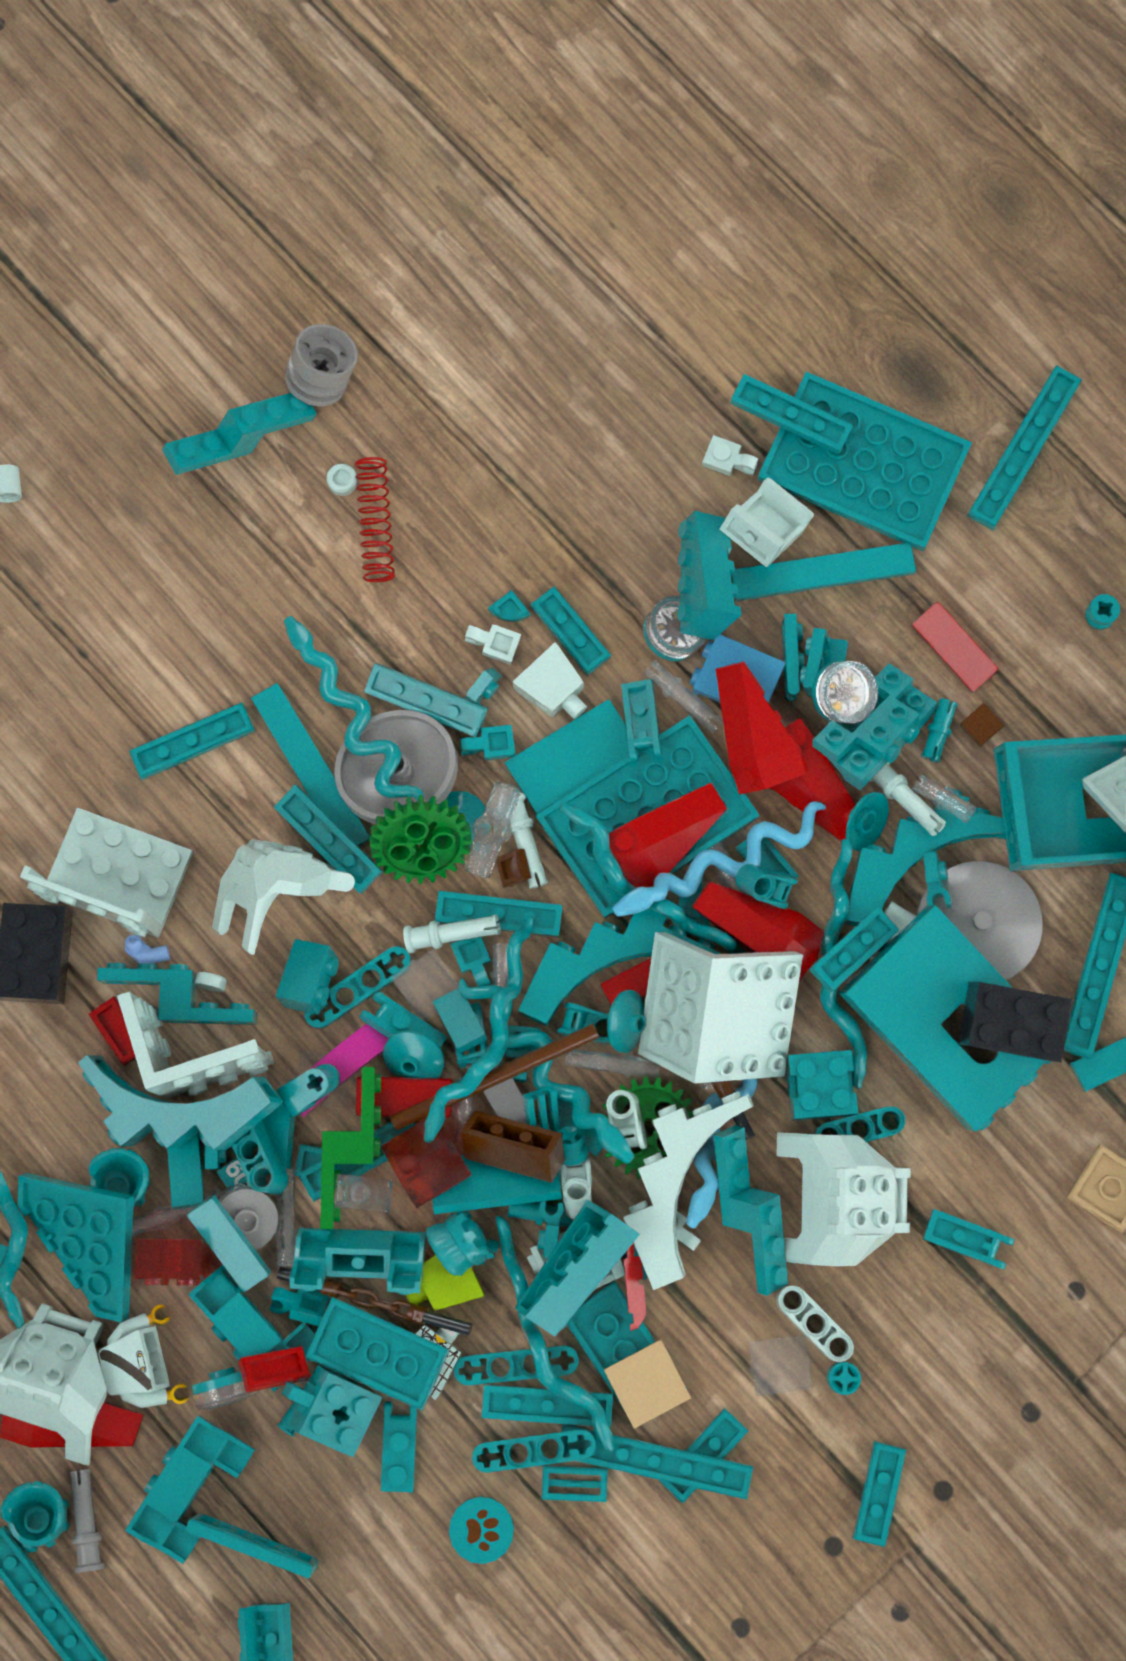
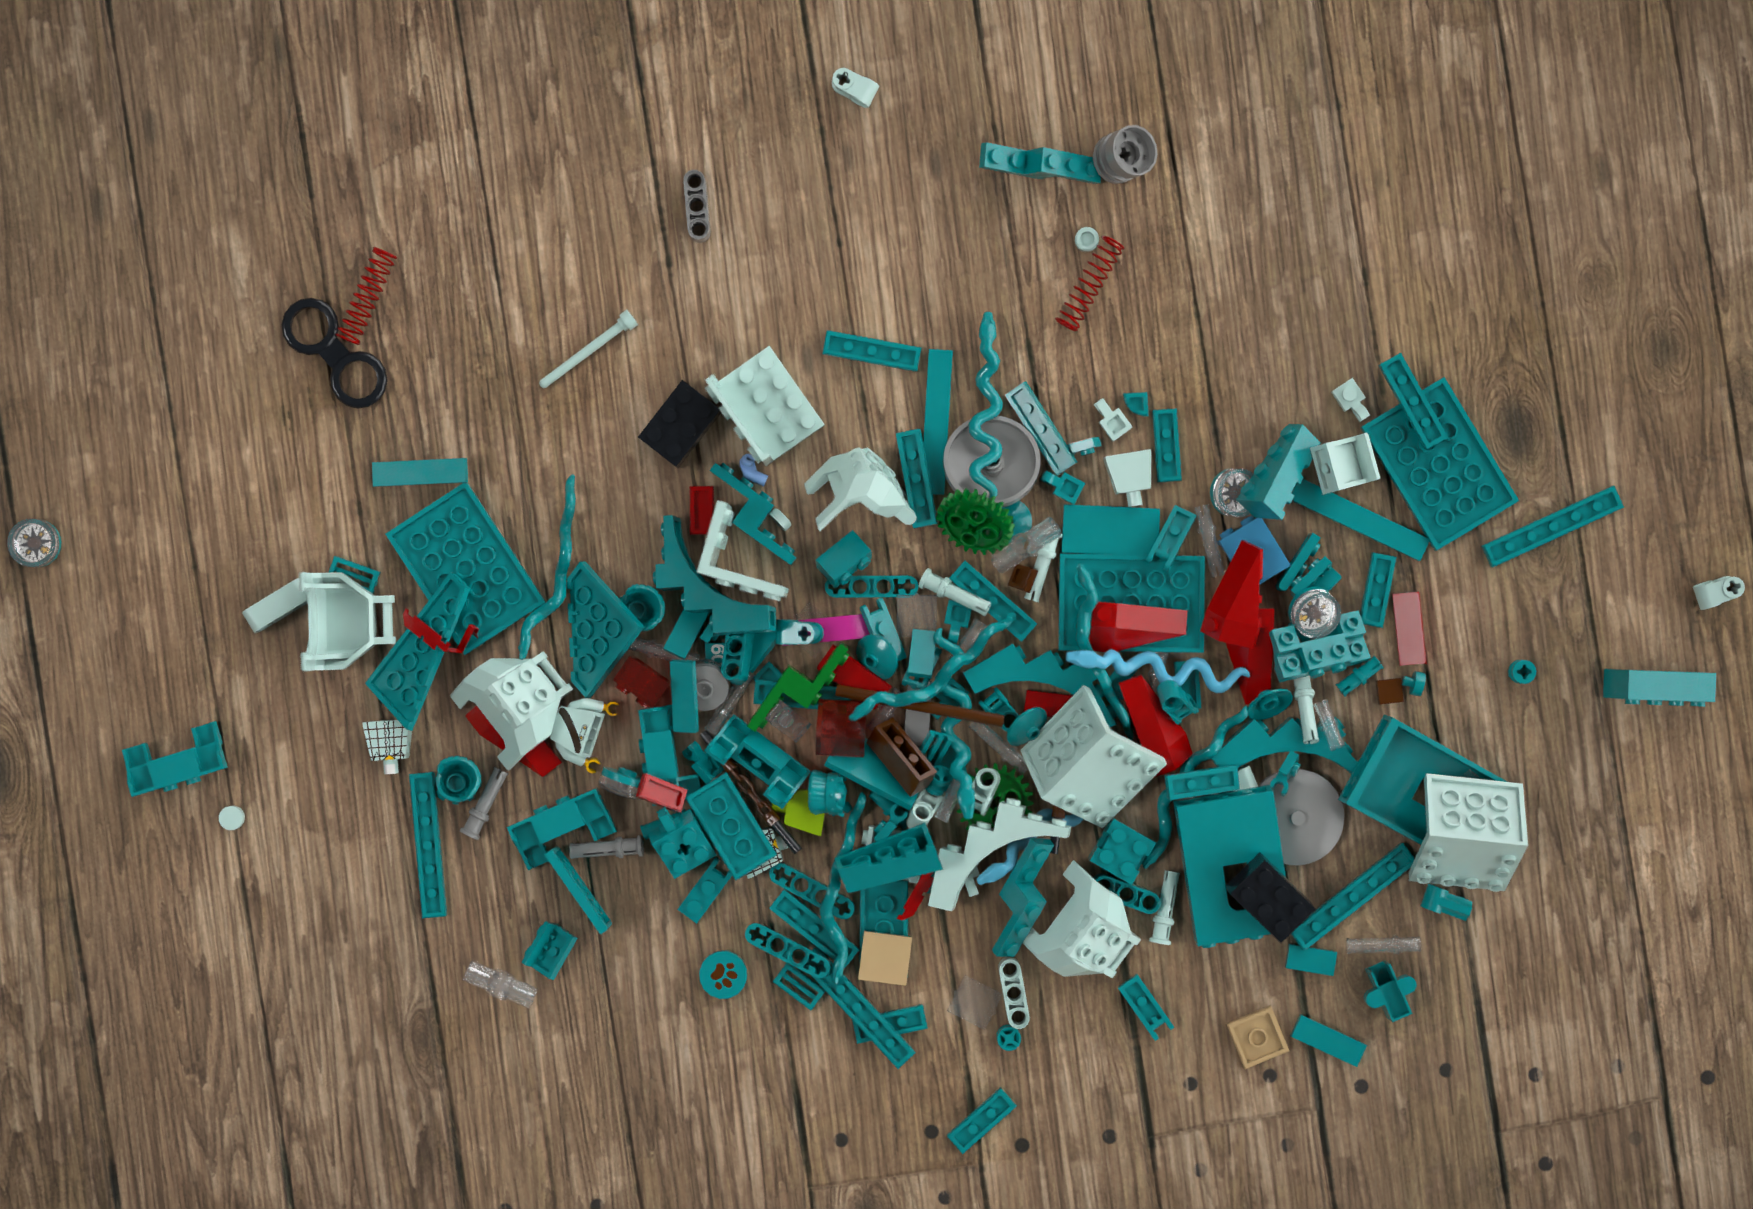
camera: 30 degrees right, 10 degrees up
none -> light grey pin [569,835,644,859]
none -> clear pin [934,778,960,823]
none -> light aqua pin [1149,870,1180,945]
none -> teal tile [1360,552,1397,628]
none -> teal tile [1402,671,1426,697]

